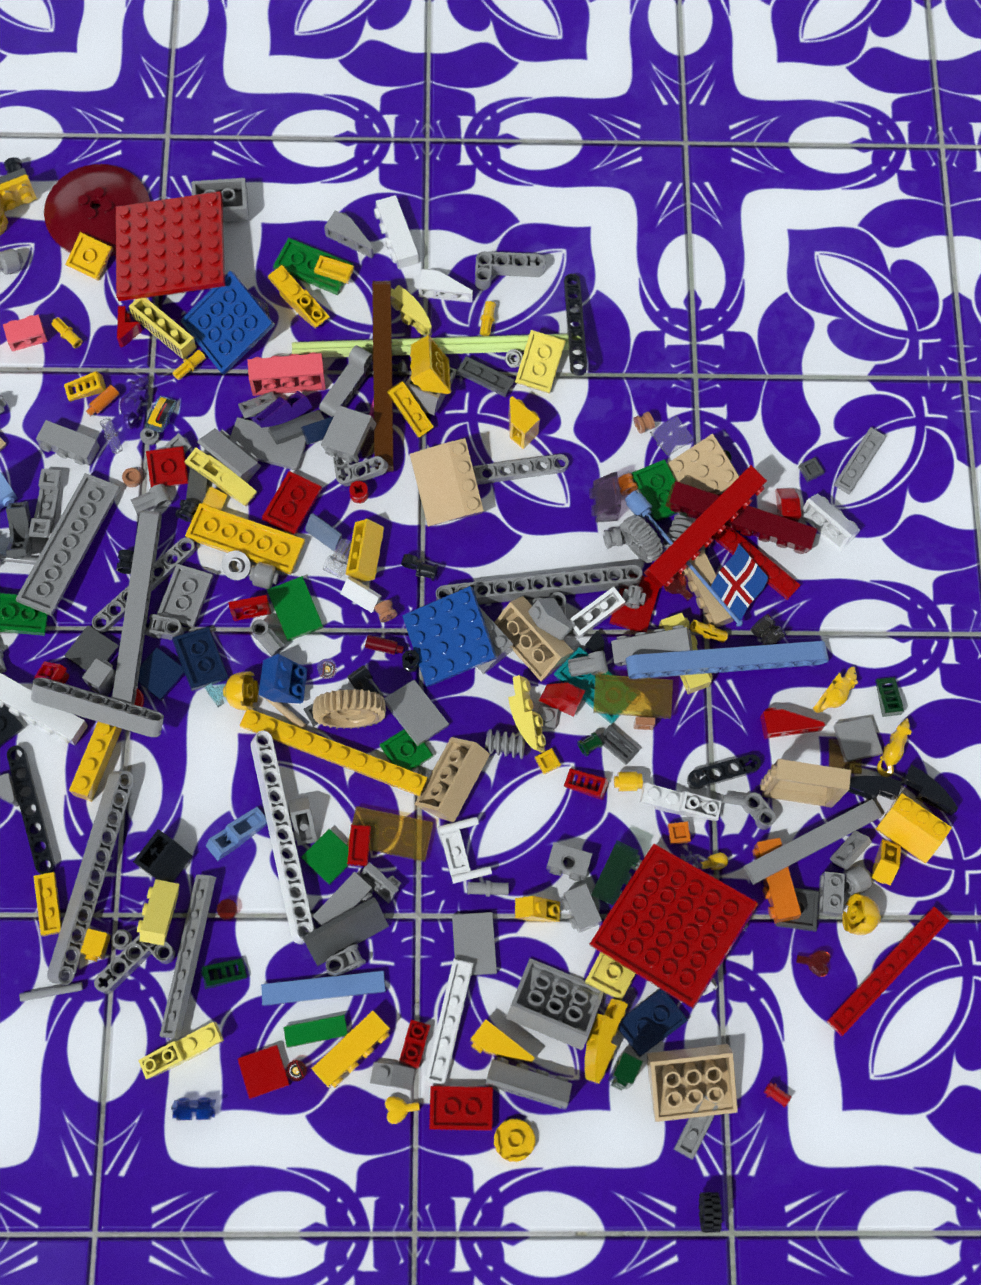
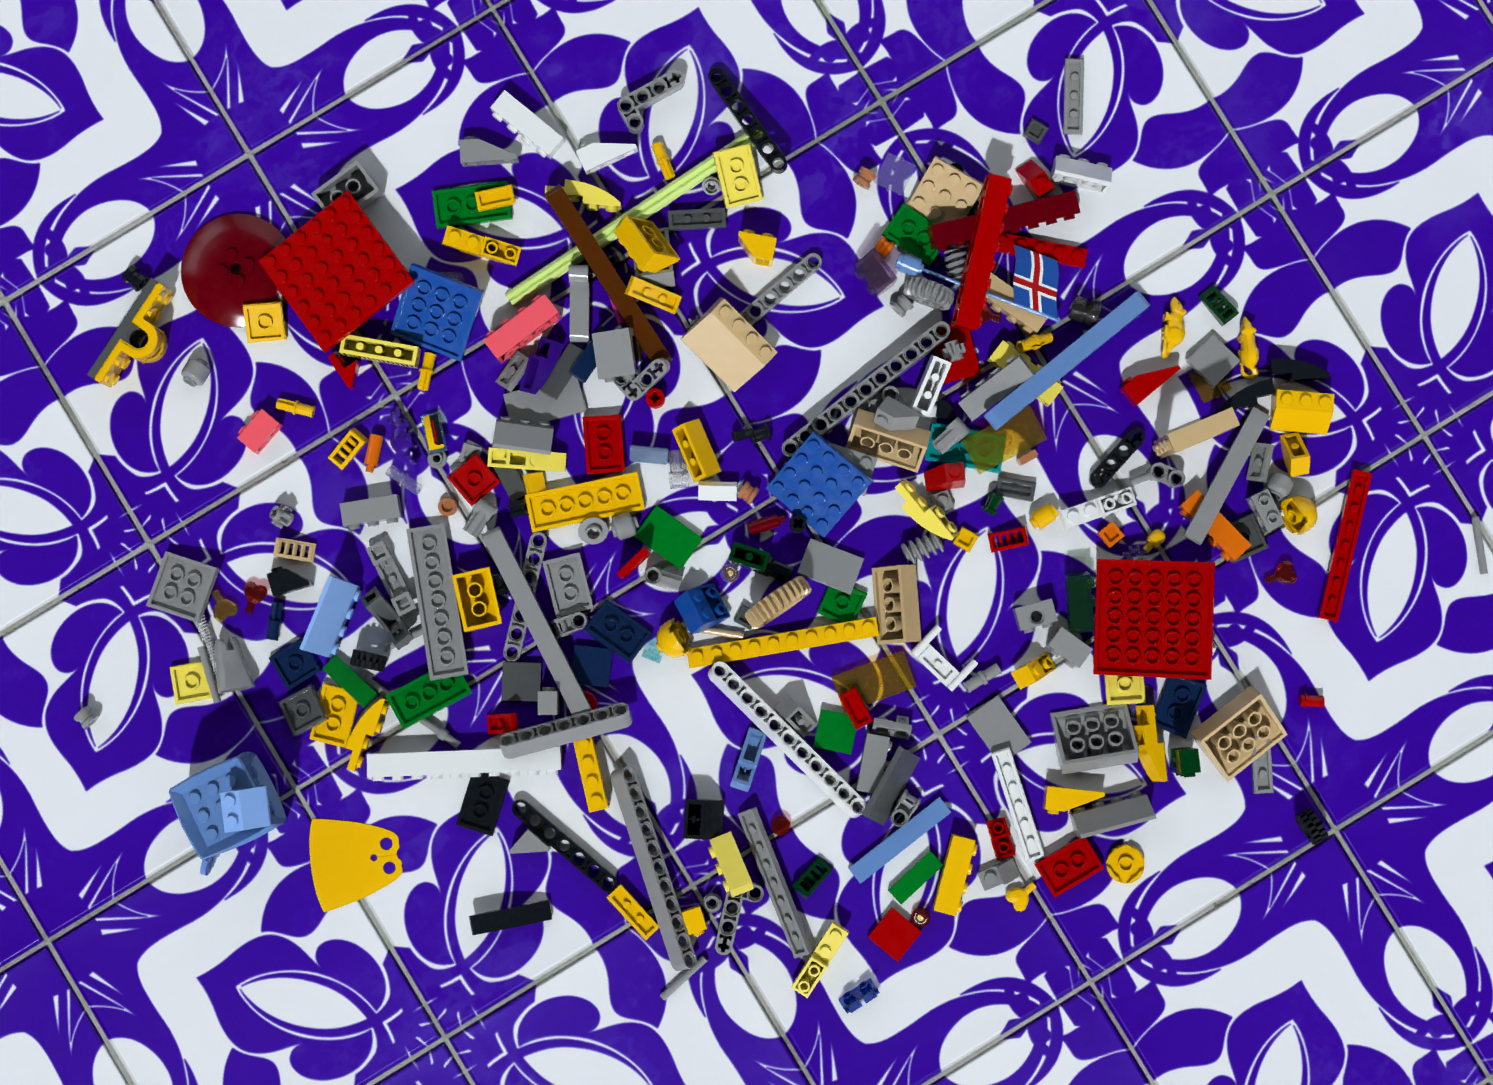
camera: 30 degrees left, 15 degrees up
none -> yellow slope [452,567,502,632]
none -> dark green slope [728,541,771,572]

